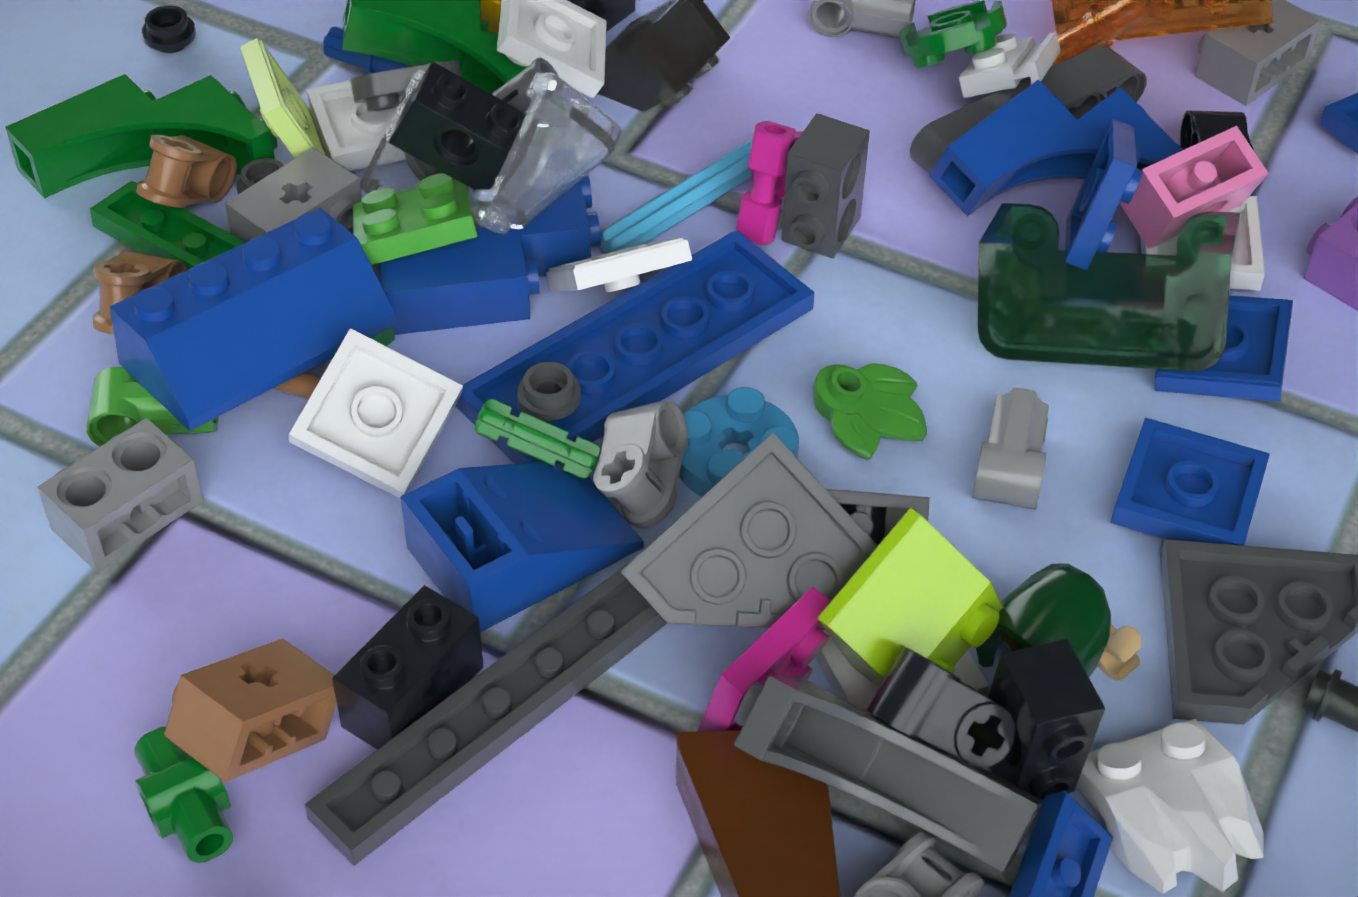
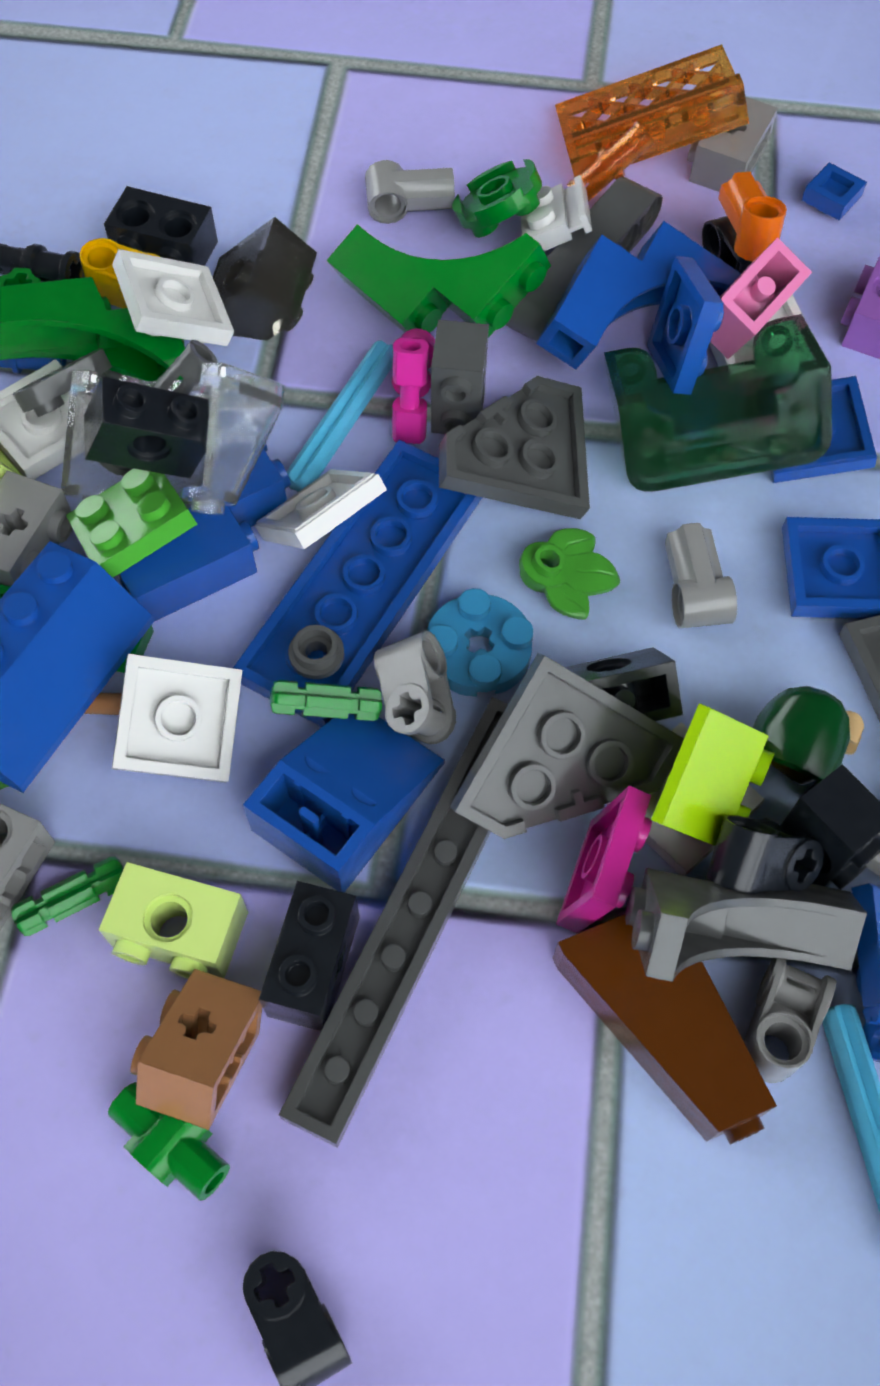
camera: 20 degrees left, 15 degrees up
none -> green axle [10,856,124,936]
none -> yellowish green brick [99,862,248,979]
none -> green arch [326,224,551,338]
none -> dark grey plate [439,376,590,519]
none -> orange piece [718,172,787,262]

